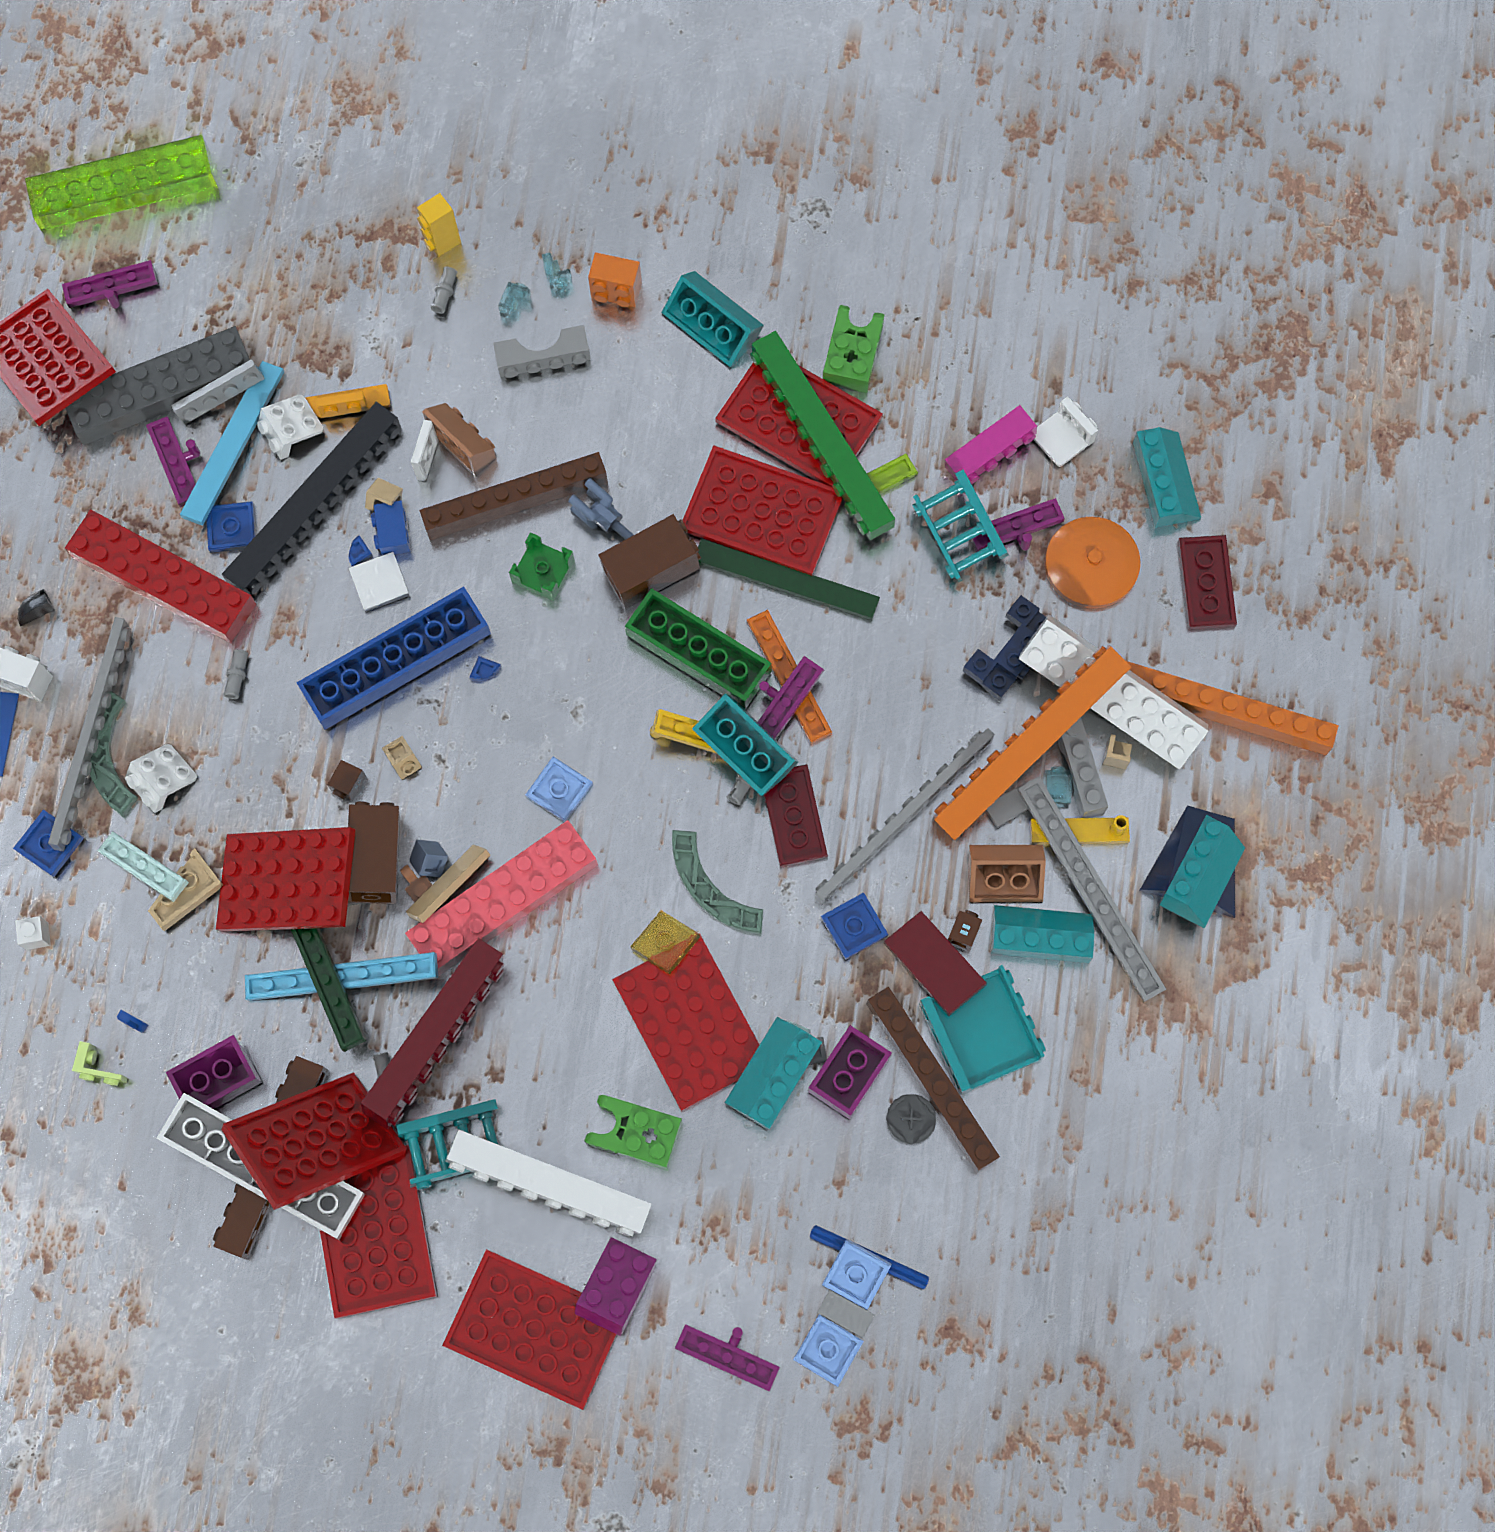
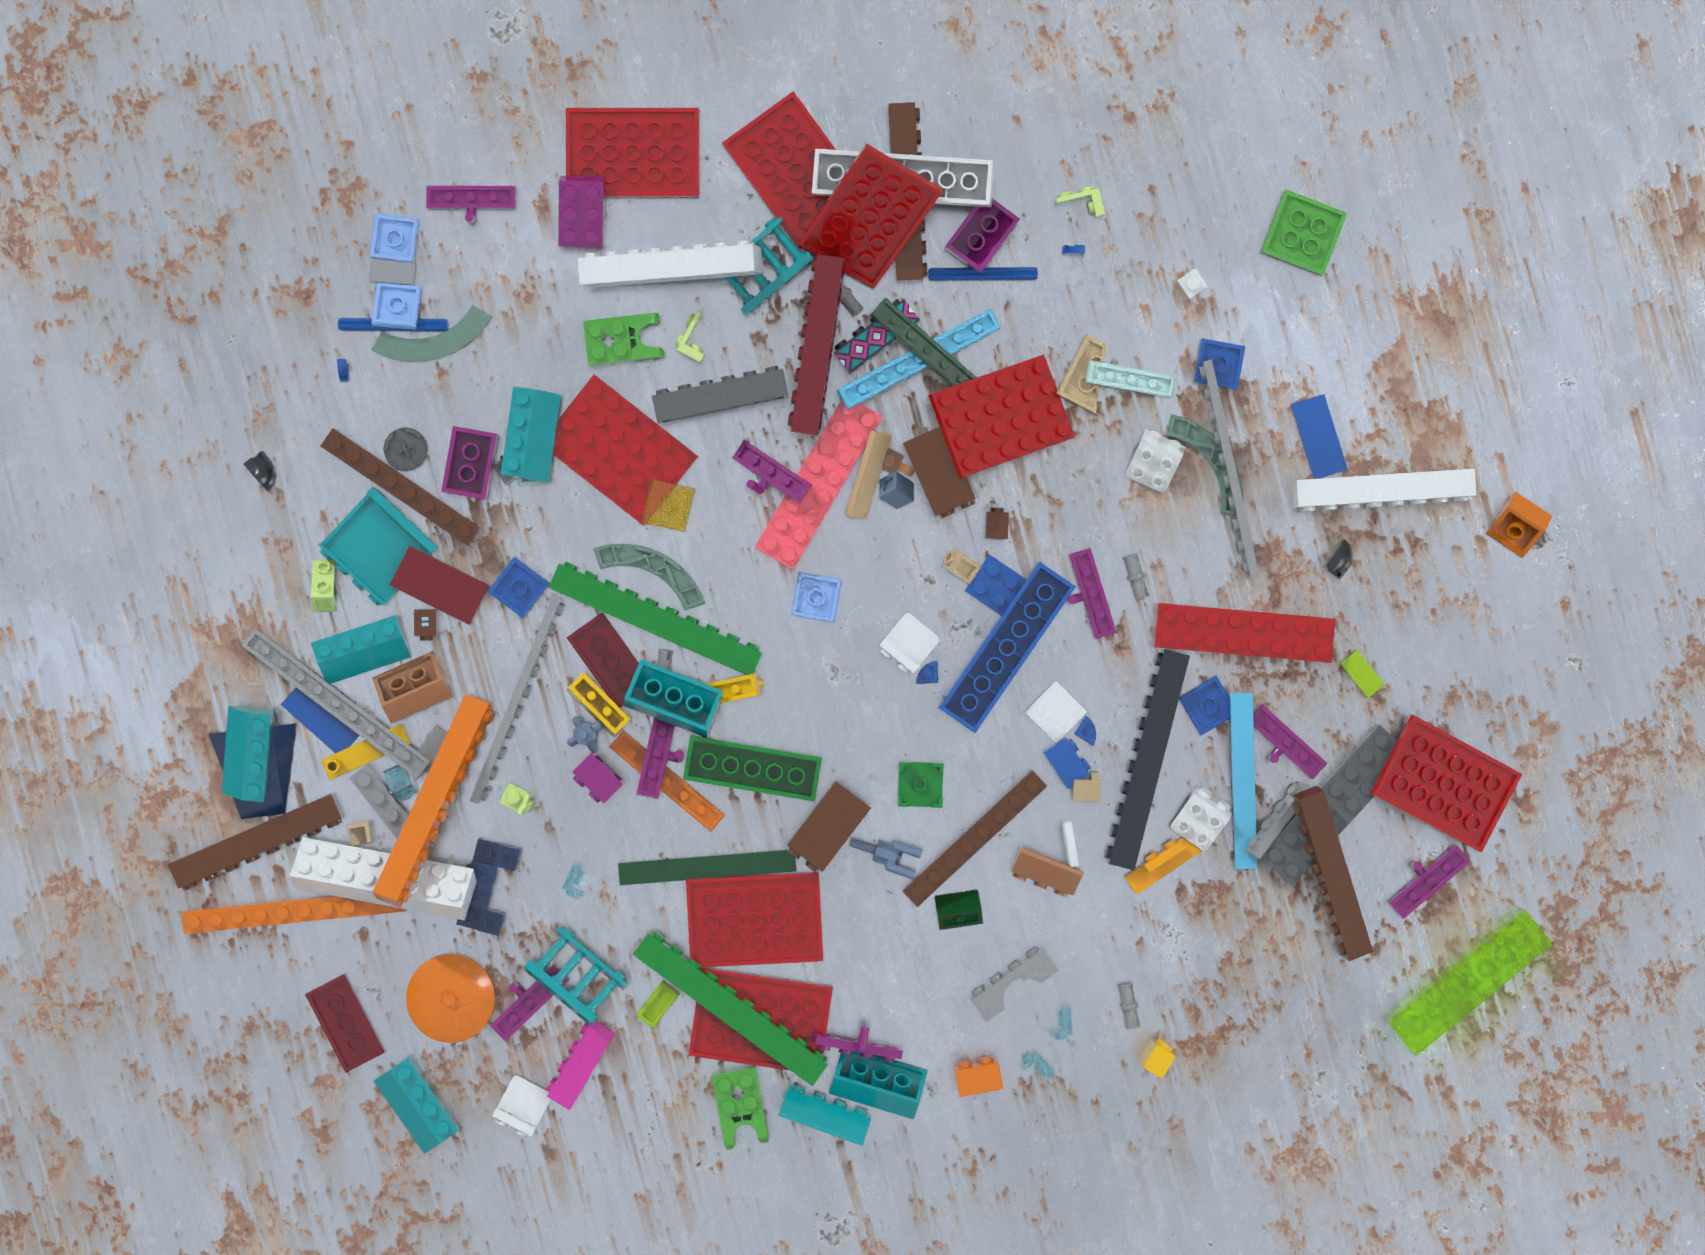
camera: 155 degrees right, 15 degrees up
none -> reddish brown brick [168,793,344,890]
none -> black brick [244,451,277,492]
none -> blue piece [280,688,360,753]
none -> yellowish green bracket [311,560,336,612]
none -> blue tile [337,358,349,383]
none -> sand green tile [371,305,492,362]
none -> yellowish green bracket [499,783,535,816]
none -> green brick [548,561,762,675]
none -> clear light blue bracket [562,863,585,899]
none -> yellow brick [567,672,631,738]
none -> sand blue plant [567,716,603,752]
none -> magenta brick [572,752,626,803]
none -> dark grey brick [652,366,789,424]
none -> yellowish green bracket [675,311,705,364]
none -> magenta plate [732,440,812,503]
none -> teal slope [778,1084,871,1146]
none -> magenta plate [812,1026,903,1062]
none -> brick [833,299,920,375]
none -> white bracket [879,613,940,674]
none -> blue axle [928,267,1038,280]
none -> dark green panel [935,890,983,930]
none -> blue plate [965,554,1026,615]
none -> magenta plate [1067,548,1117,639]
none -> reddish brown brick [1292,786,1373,961]
none -> lime tile [1339,650,1385,698]

